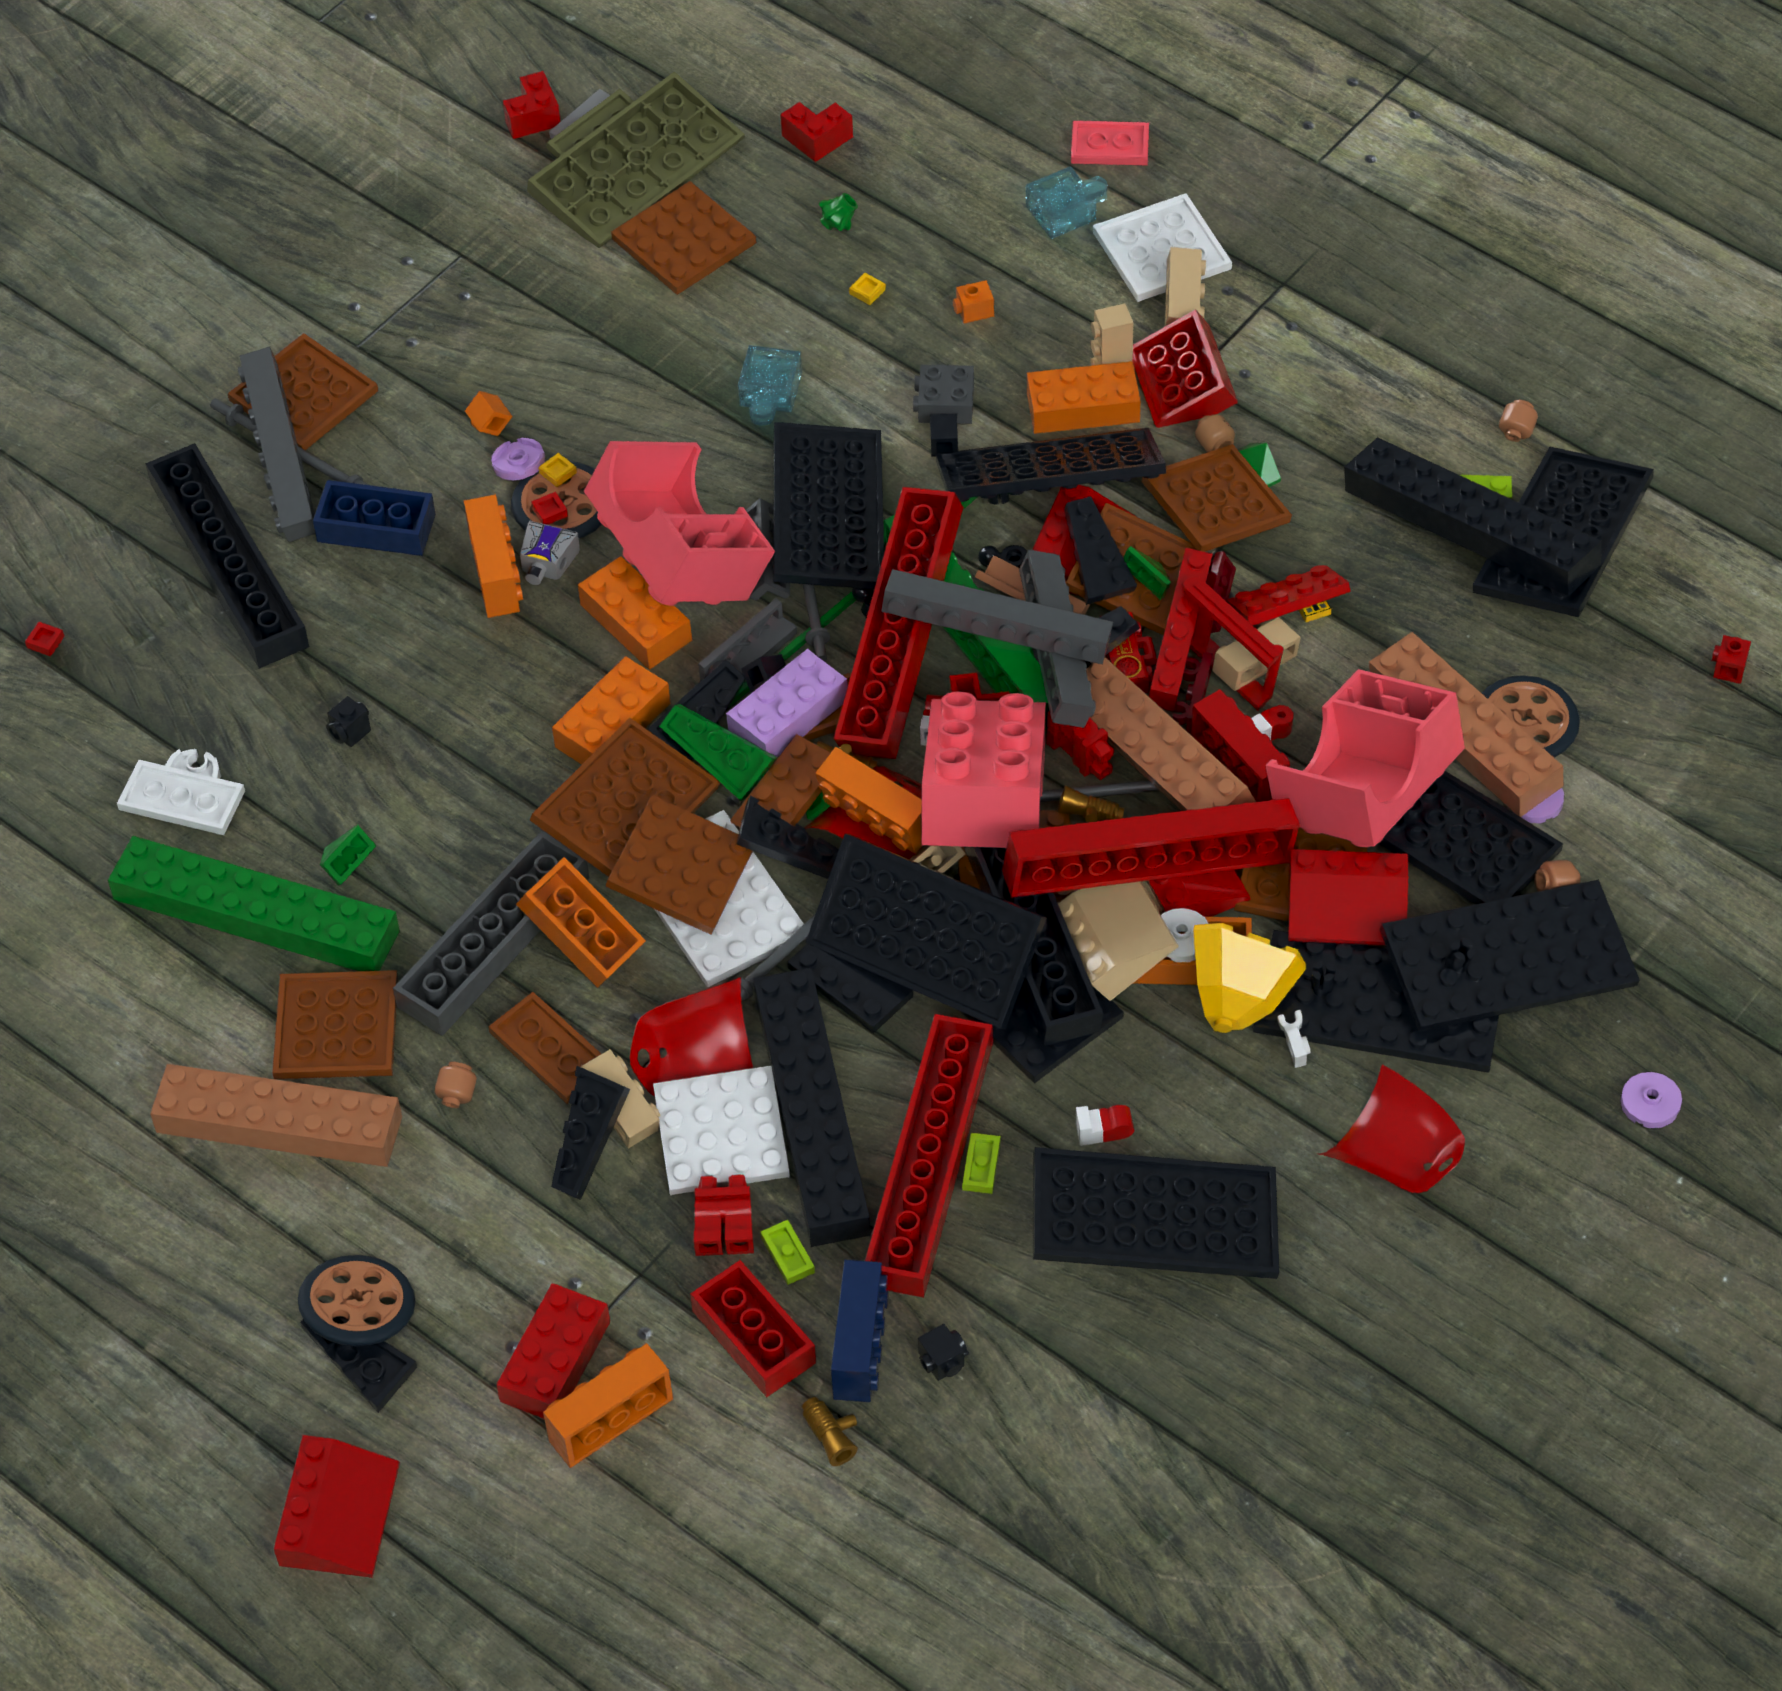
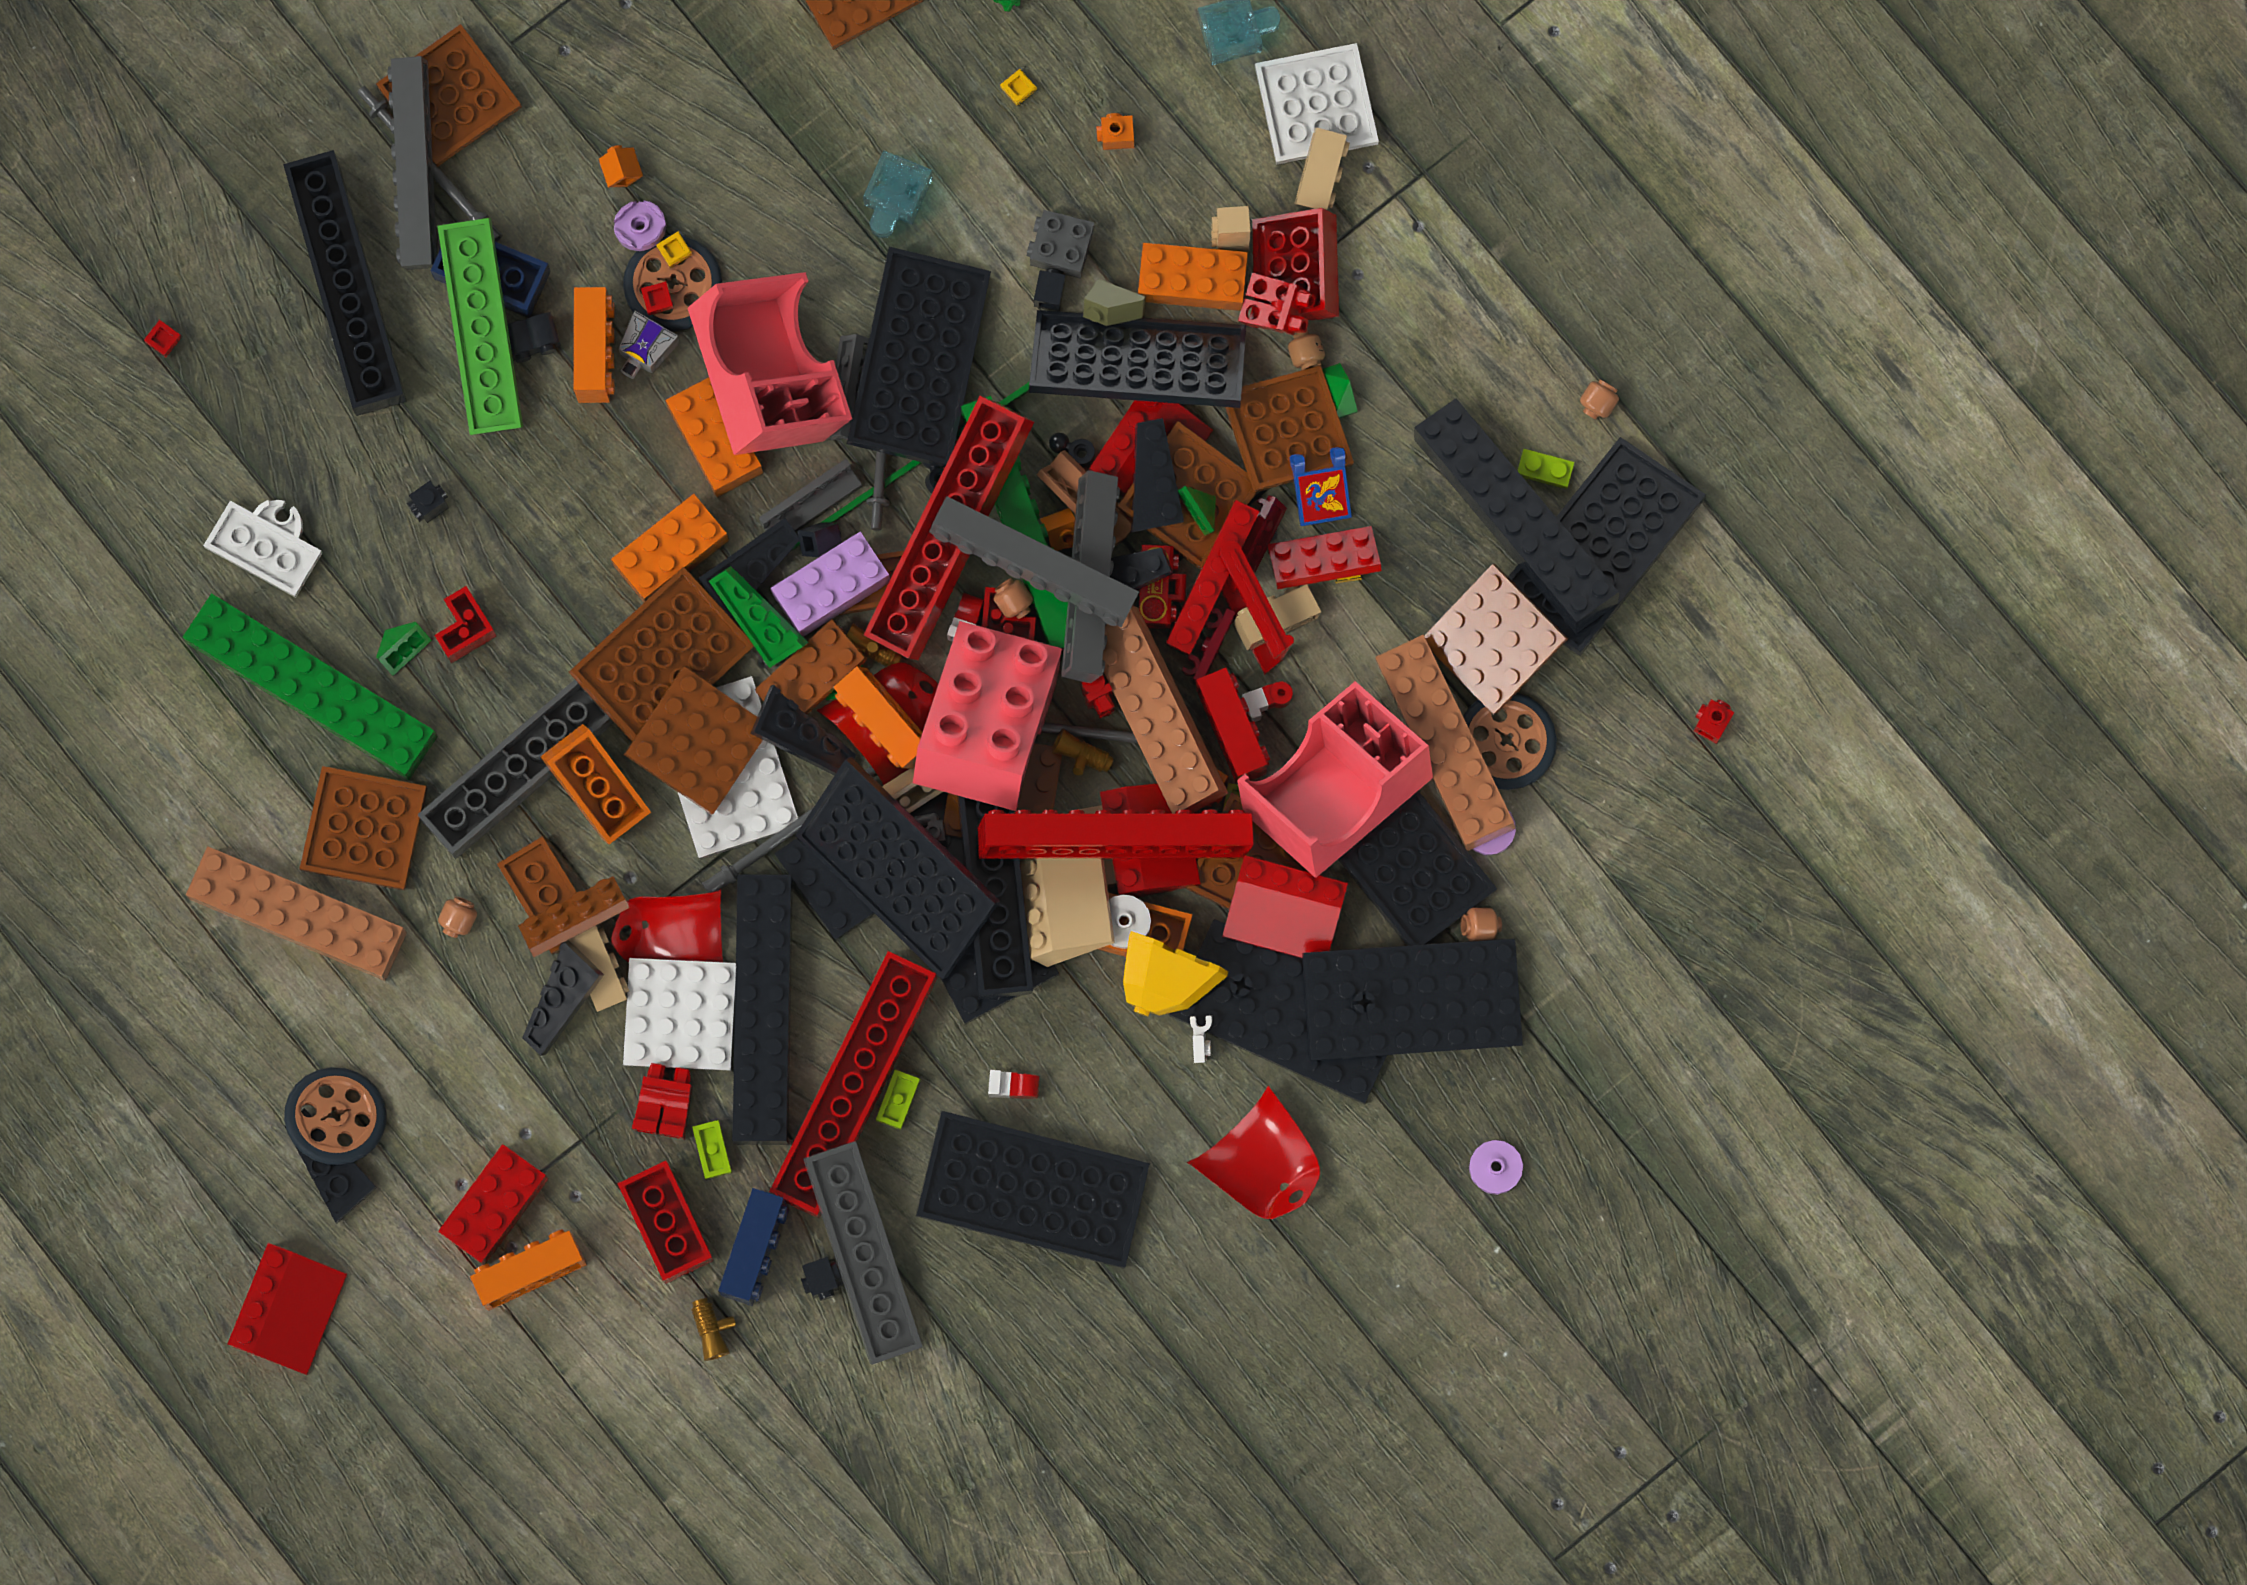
camera: 10 degrees right, 25 degrees up
none -> red brick [434,586,496,664]
none -> bright green plate [437,218,523,435]
none -> black brick [507,312,561,363]
none -> dark orange plate [518,876,630,957]
none -> dark grey plate [803,1141,922,1365]
none -> nougat head [994,578,1033,619]
none -> olive slope [1083,279,1145,326]
none -> red hips [1238,273,1316,336]
none -> flag [1290,447,1352,526]
none -> plate [1424,564,1569,714]

